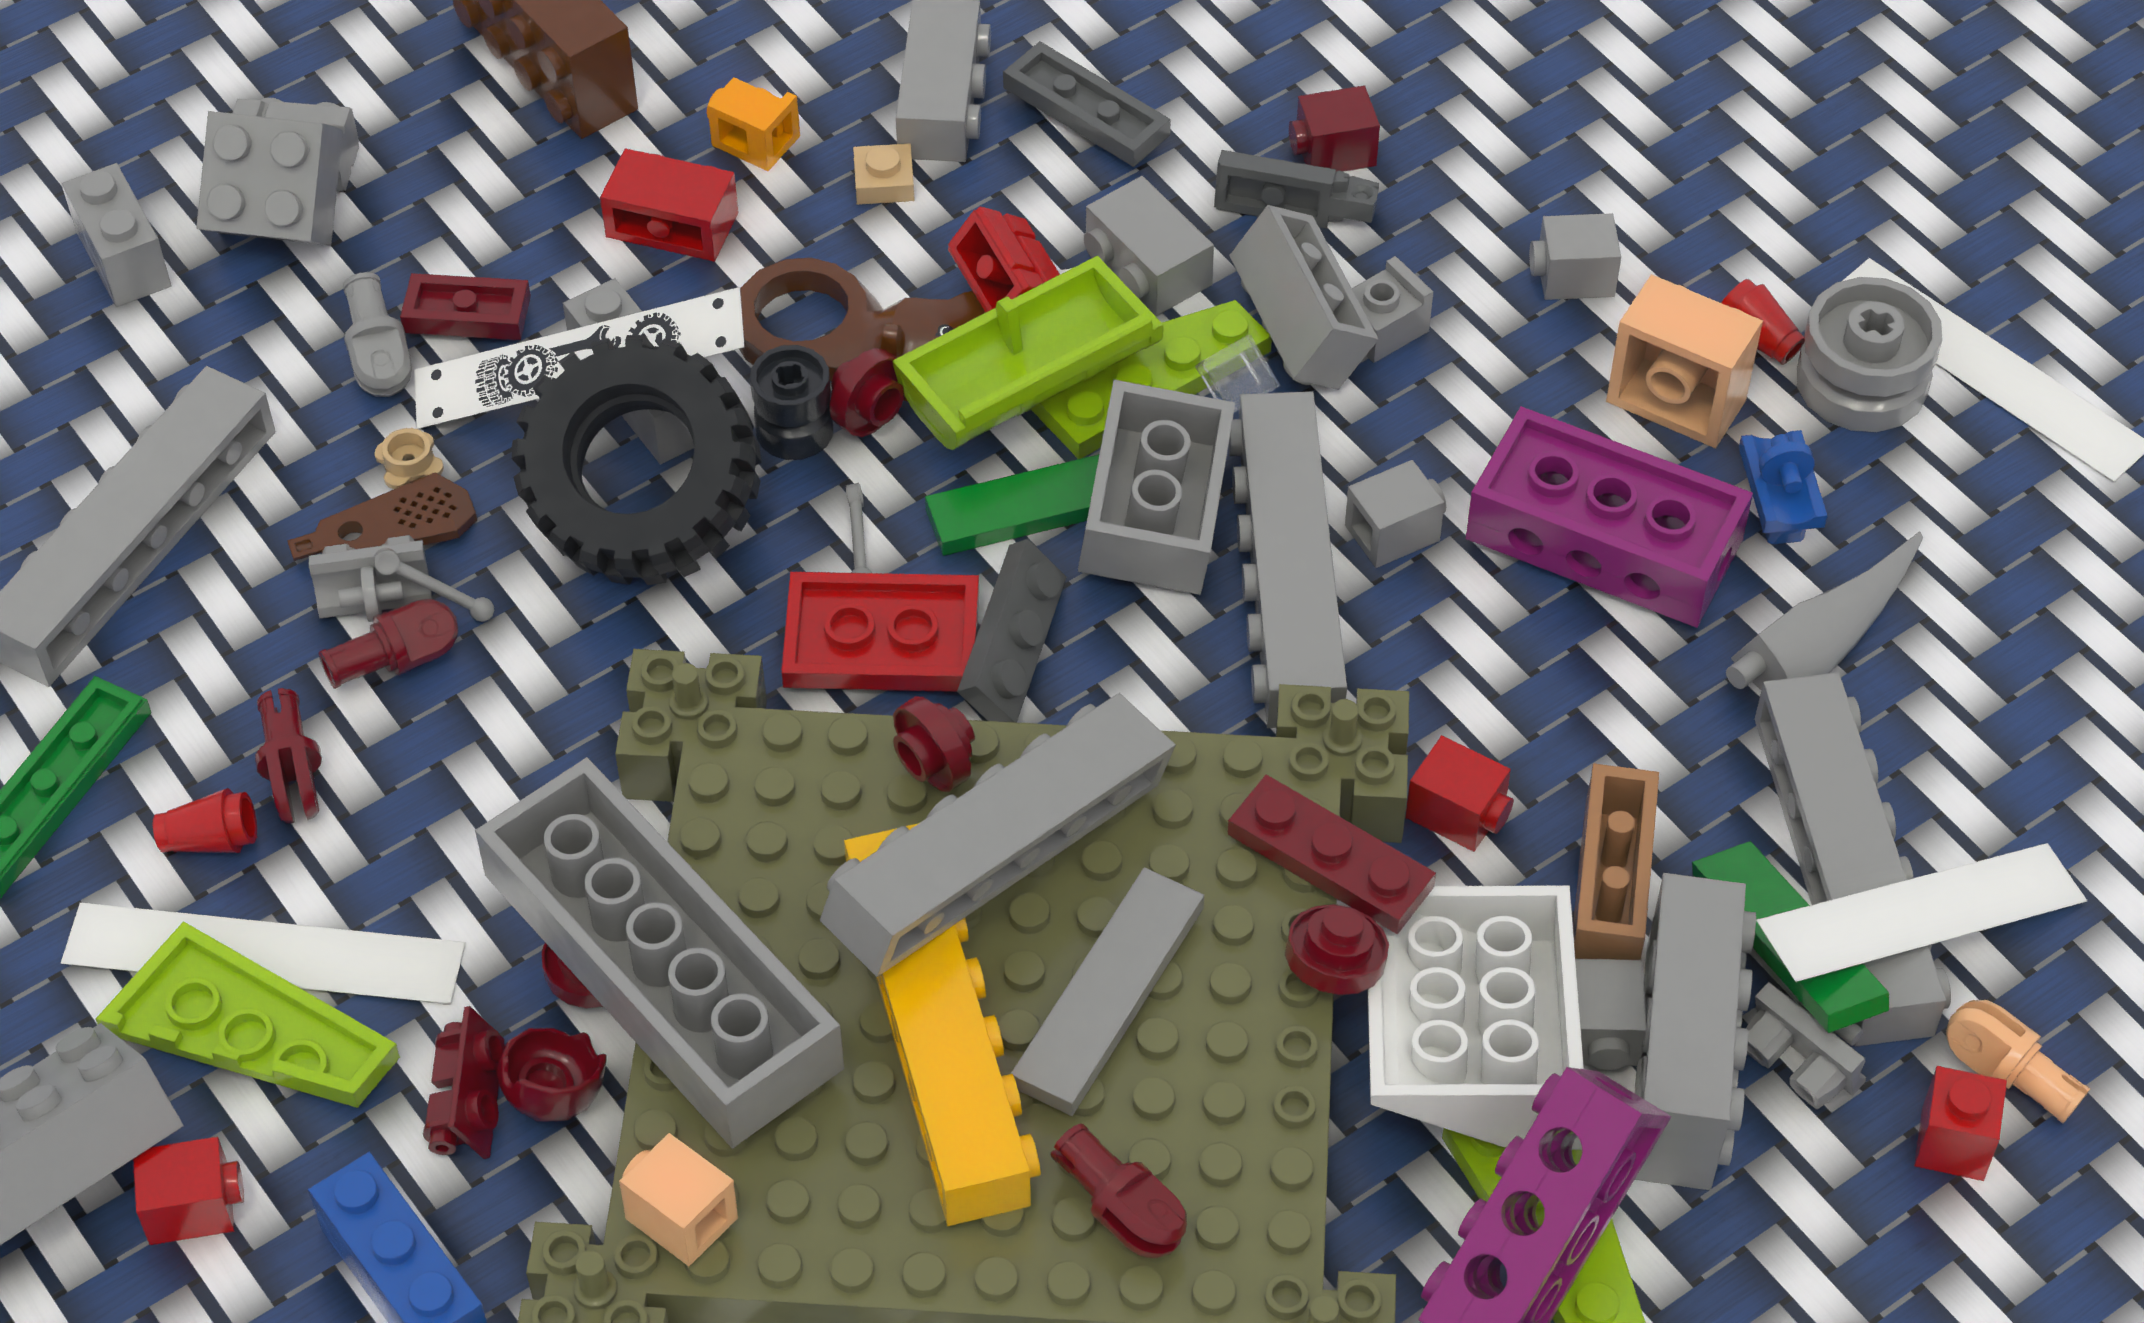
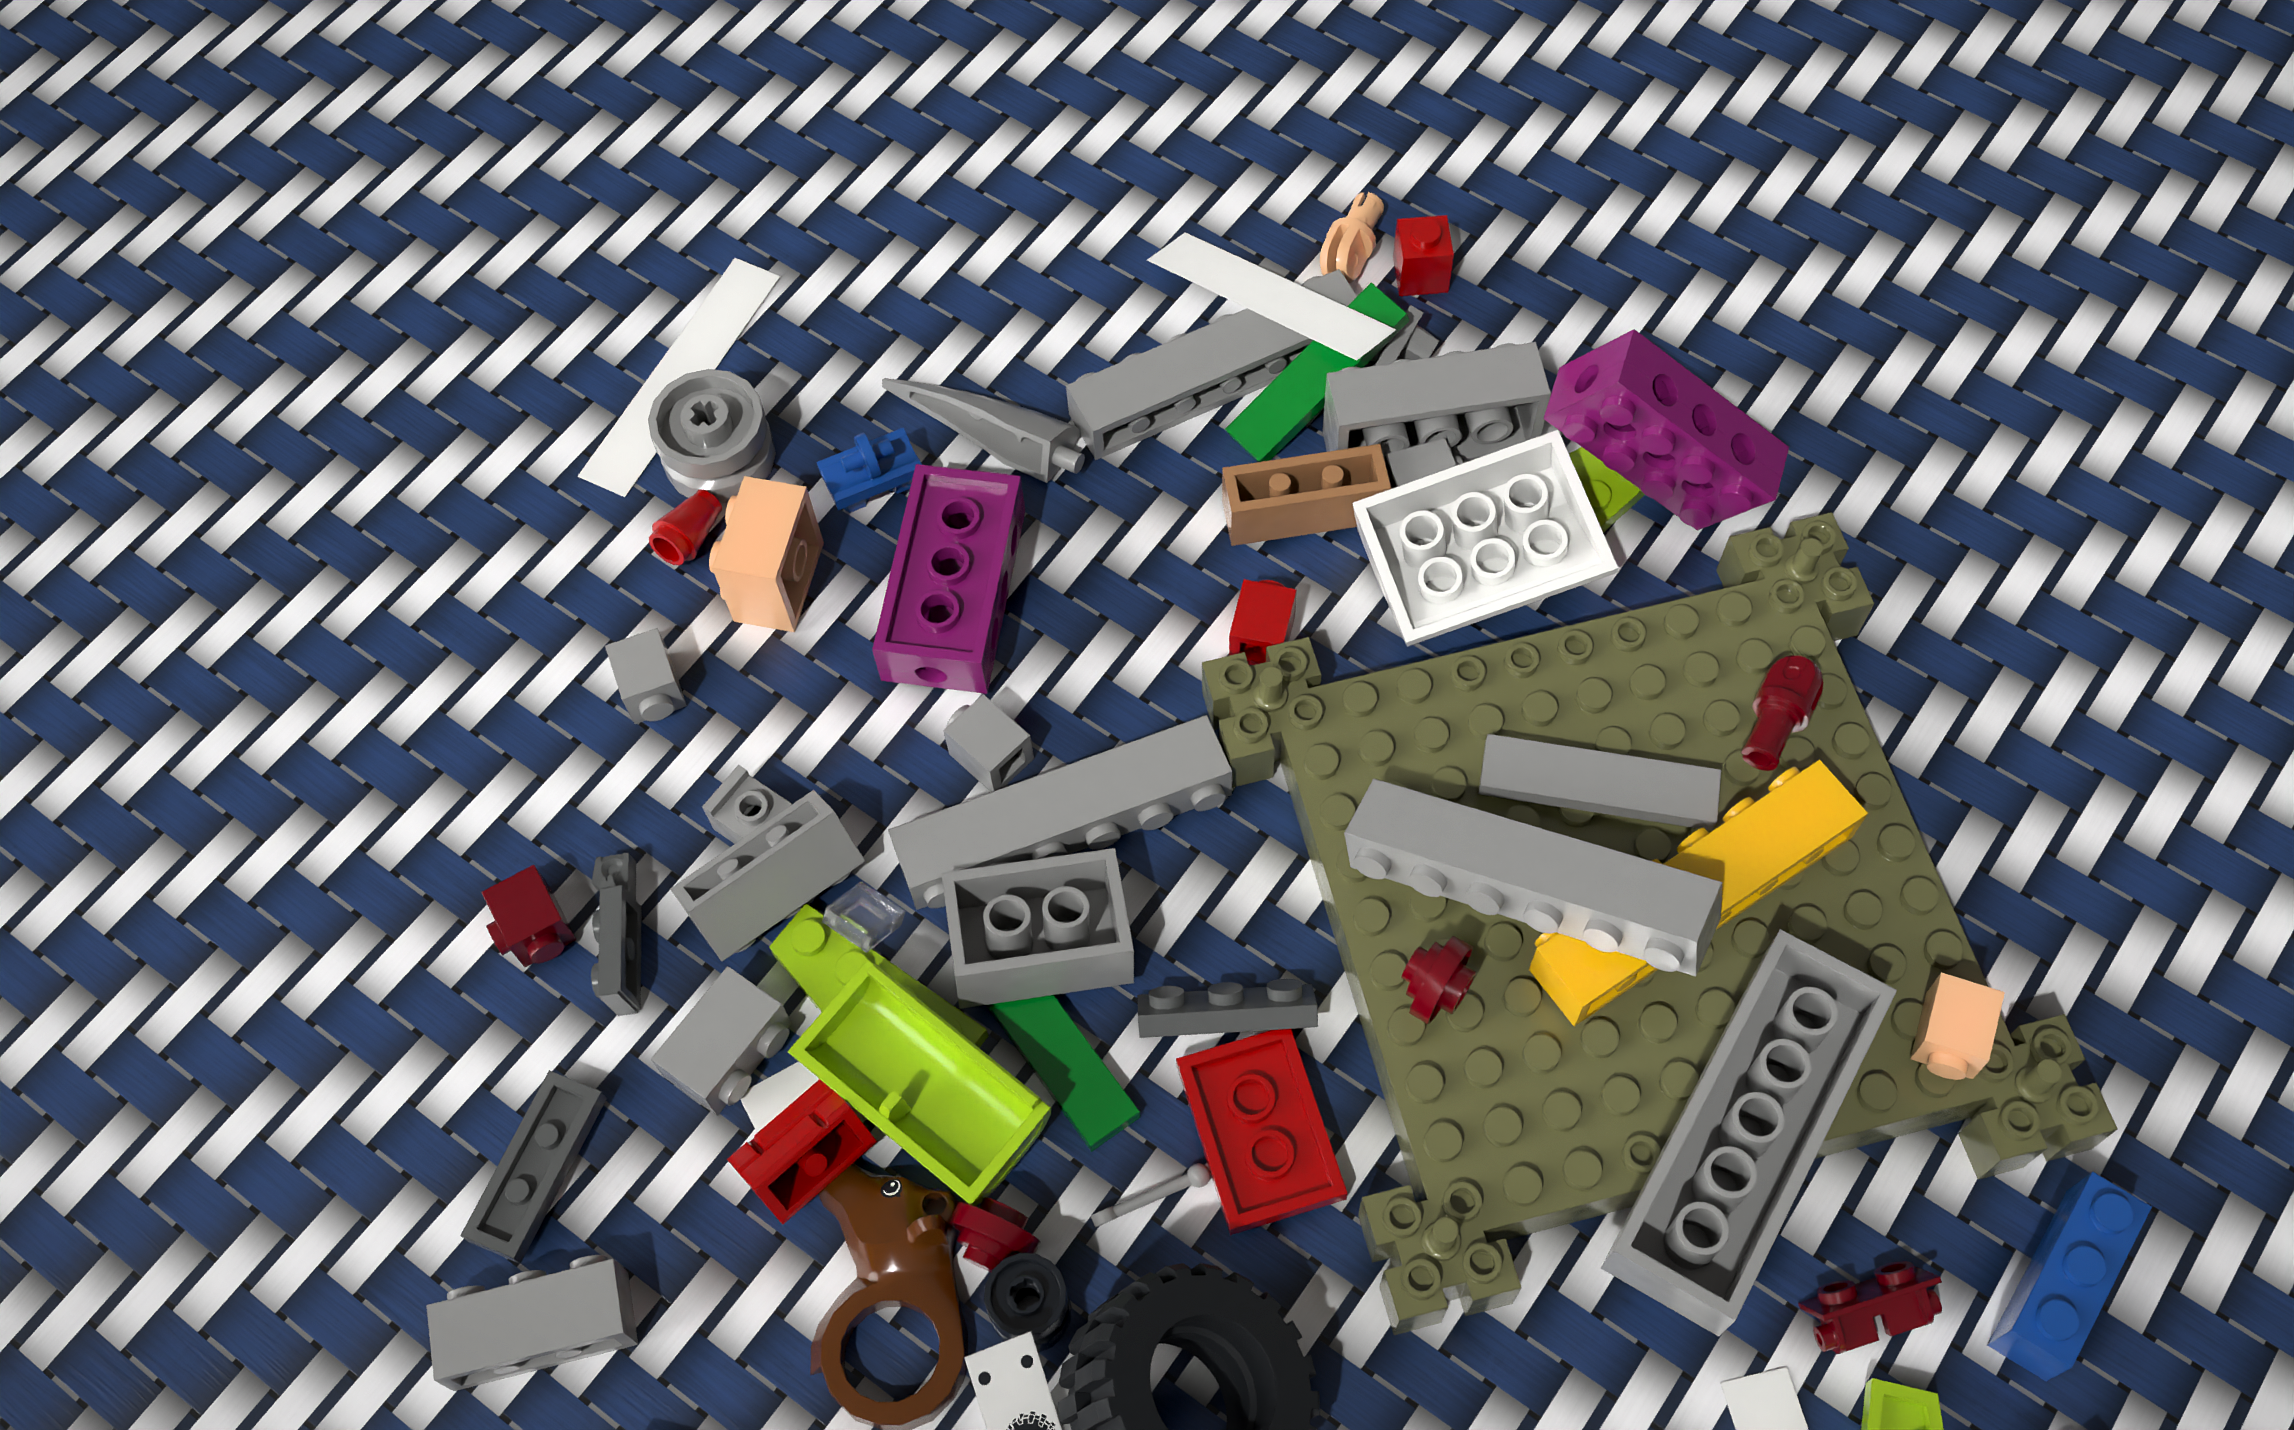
camera: 105 degrees left, 10 degrees up
dark red hair [497,1028,607,1121] -> none
tan plate [853,143,915,205] -> none
dark red plate [1228,774,1436,935] -> none
dark red plate [1285,904,1389,995] -> none

